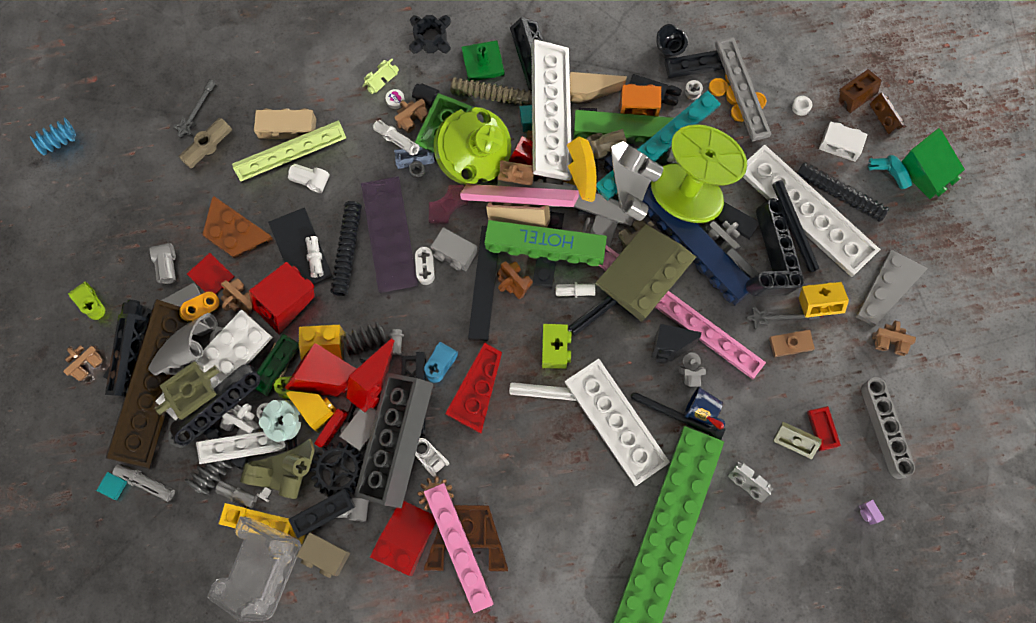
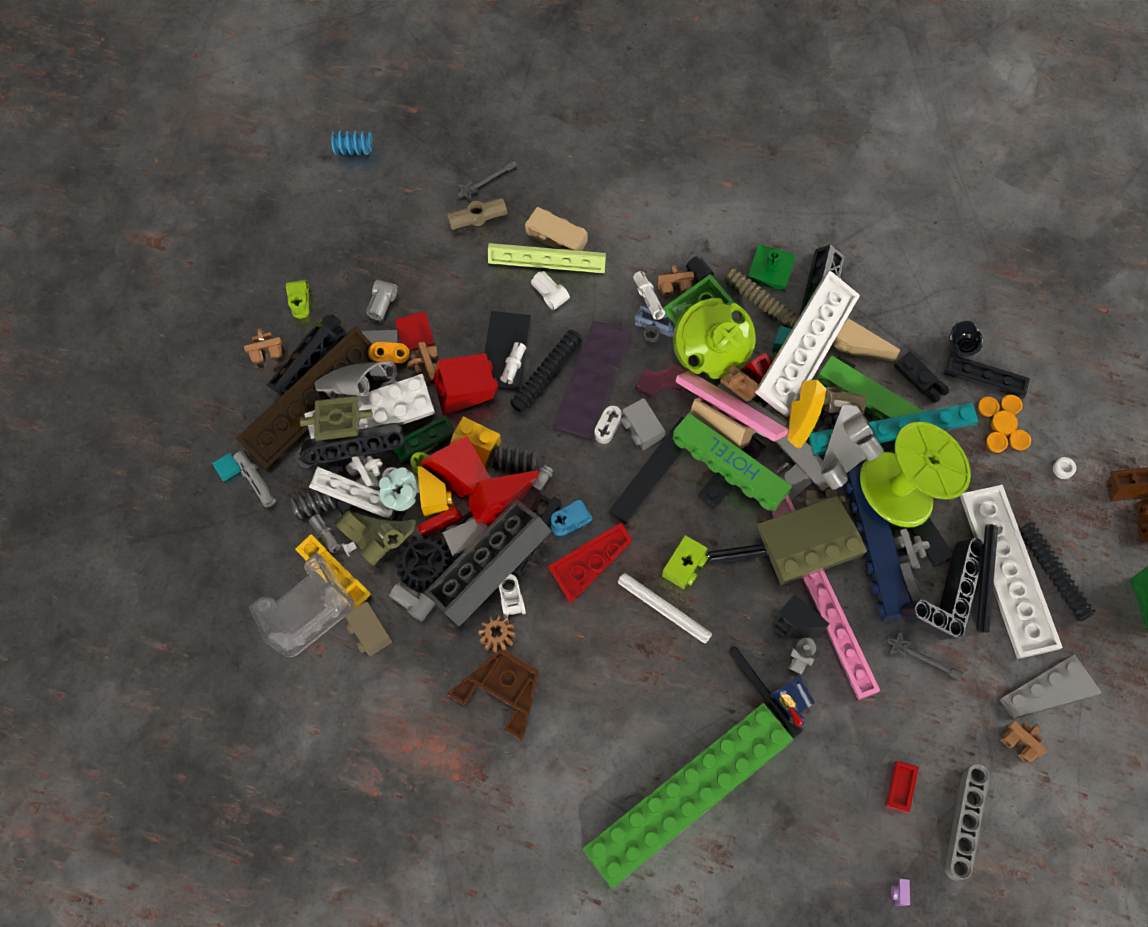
camera: 30 degrees right, 5 degrees down
dark orange wing [203,196,273,259] -> none
black tile [288,488,356,538] -> none
yellowish green hinge [362,58,399,94] -> none
red slope [370,501,436,577] -> none
white tile [385,89,405,109] -> none
black piece [409,15,451,54] -> none
bright pink plate [424,483,494,613] -> none
dark orange hips [497,261,533,299] -> none
white axle [555,282,595,298] -> none
white plate [564,359,670,486] -> none
orange brick [619,84,661,116] -> none
white bush [685,80,703,100] -> none
light grey tile [715,37,771,142] -> none
light grey hinge [728,462,773,503] -> none
medium nougat plate [769,330,815,357] -> none
plate [773,422,822,459] -> none
yellow brick [799,282,849,318] -> none
white brick [819,121,868,162] -> none
teal arm [868,155,913,189] -> none

